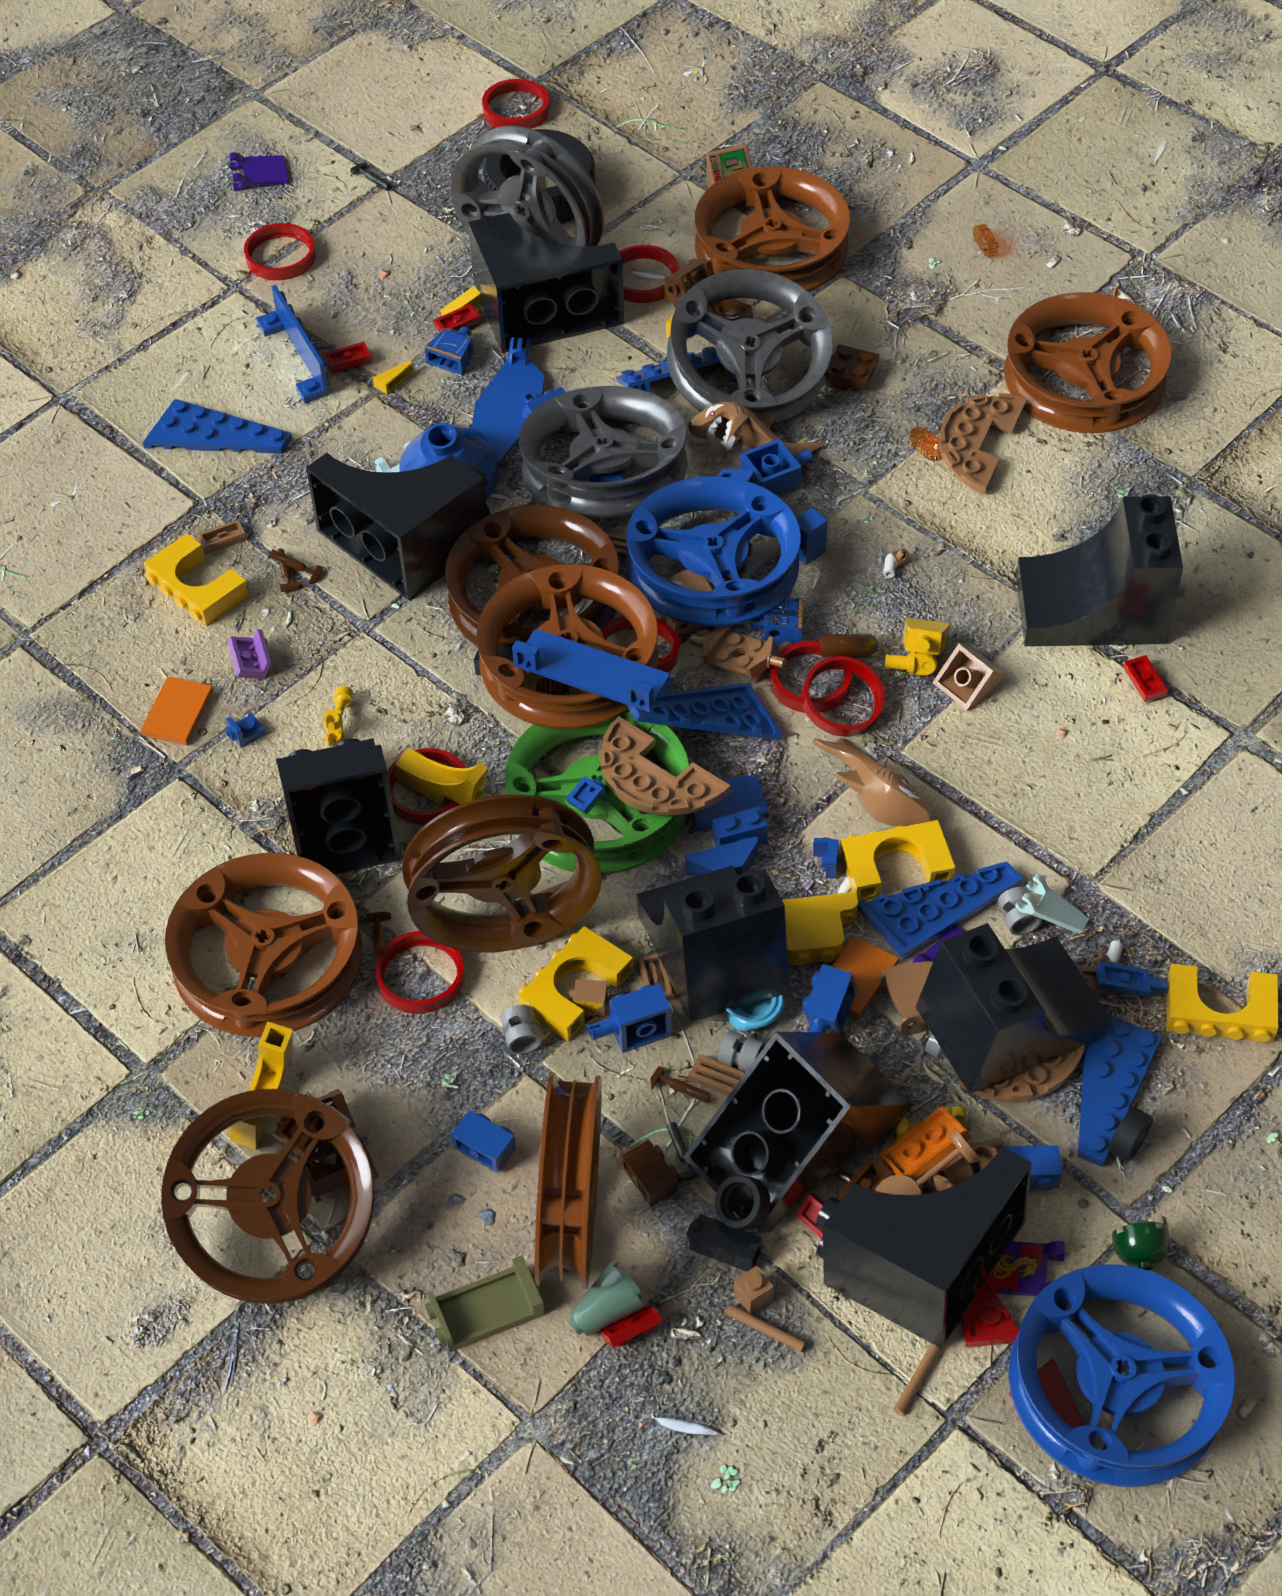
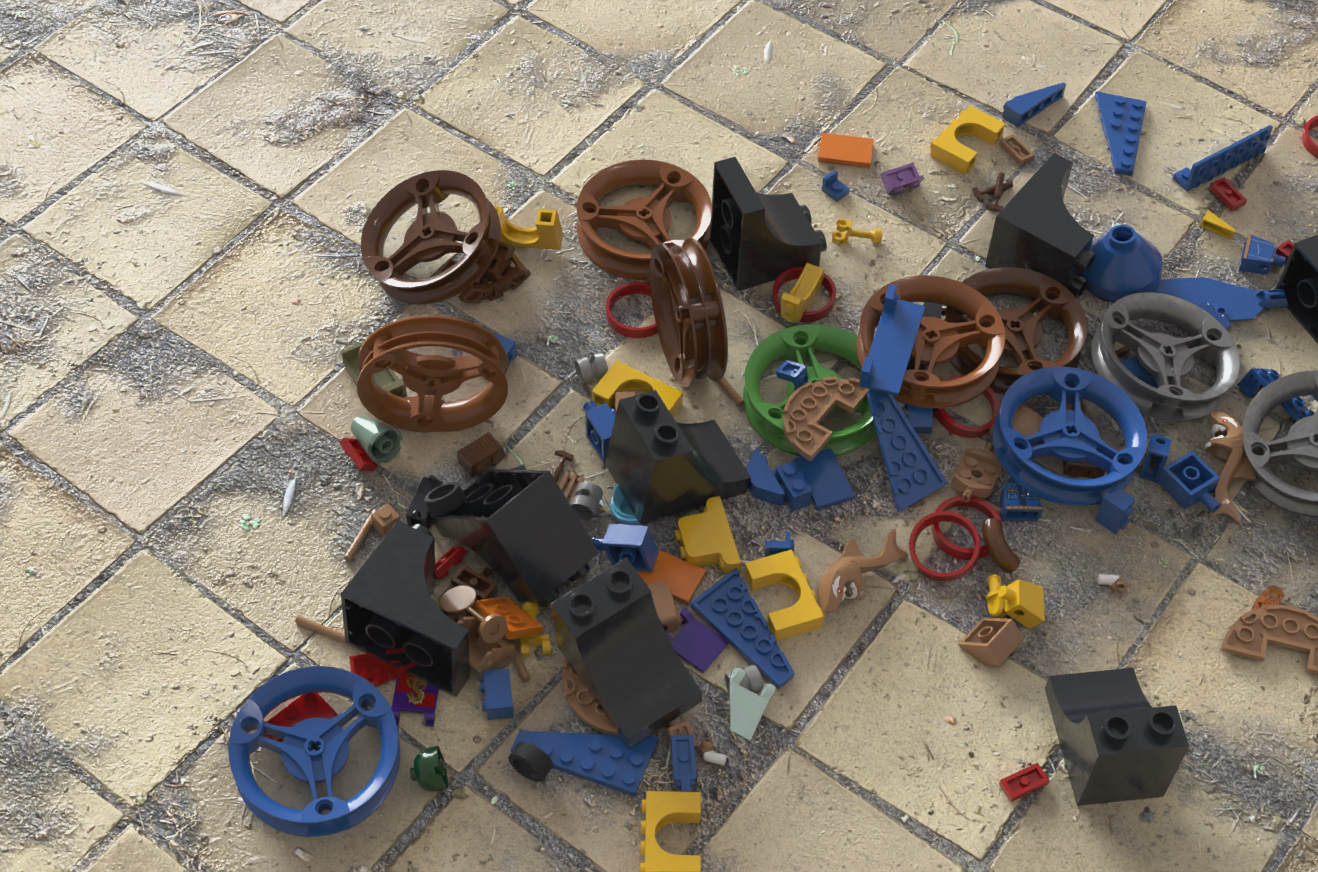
camera: 80 degrees right, 0 degrees up
none -> blue slope [1002,82,1066,128]

